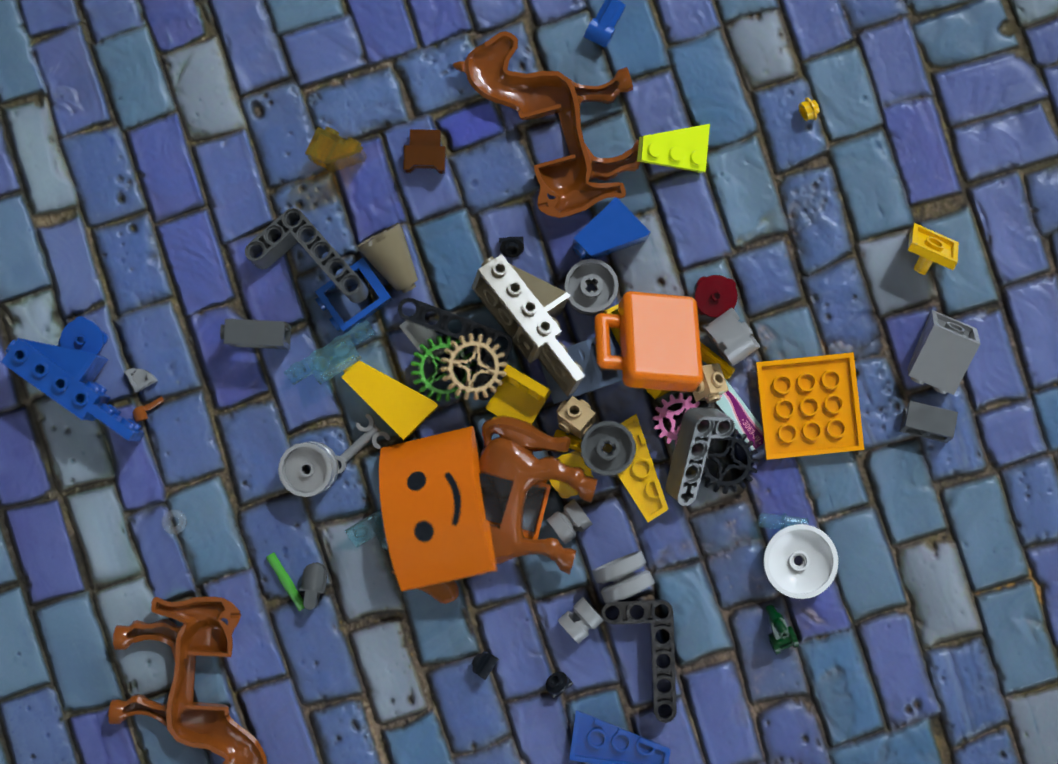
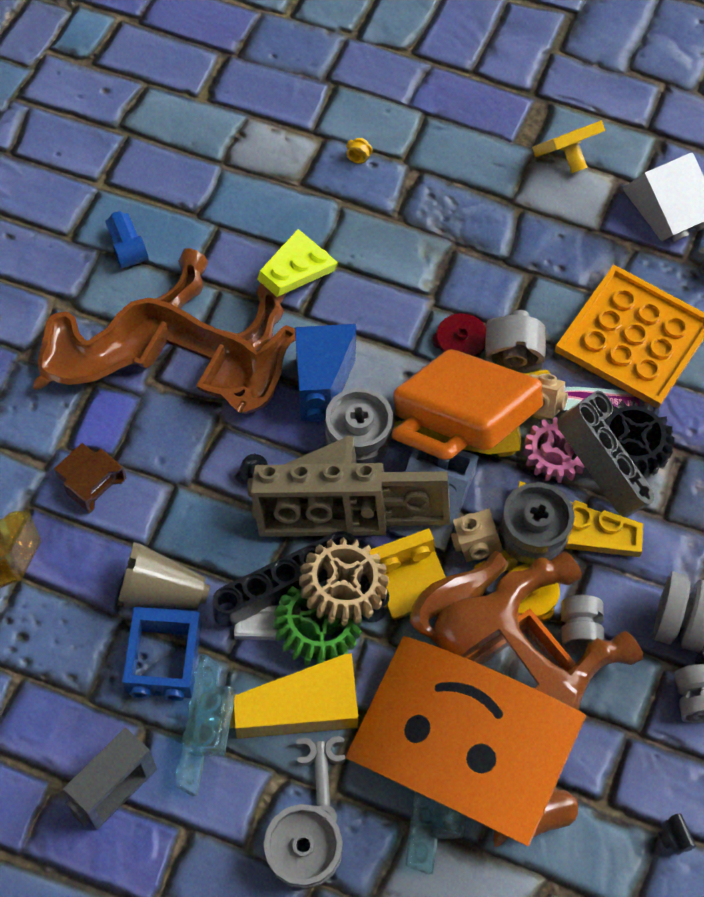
camera: 55 degrees left, 25 degrees down
dark grey beam [245,208,368,303] -> none

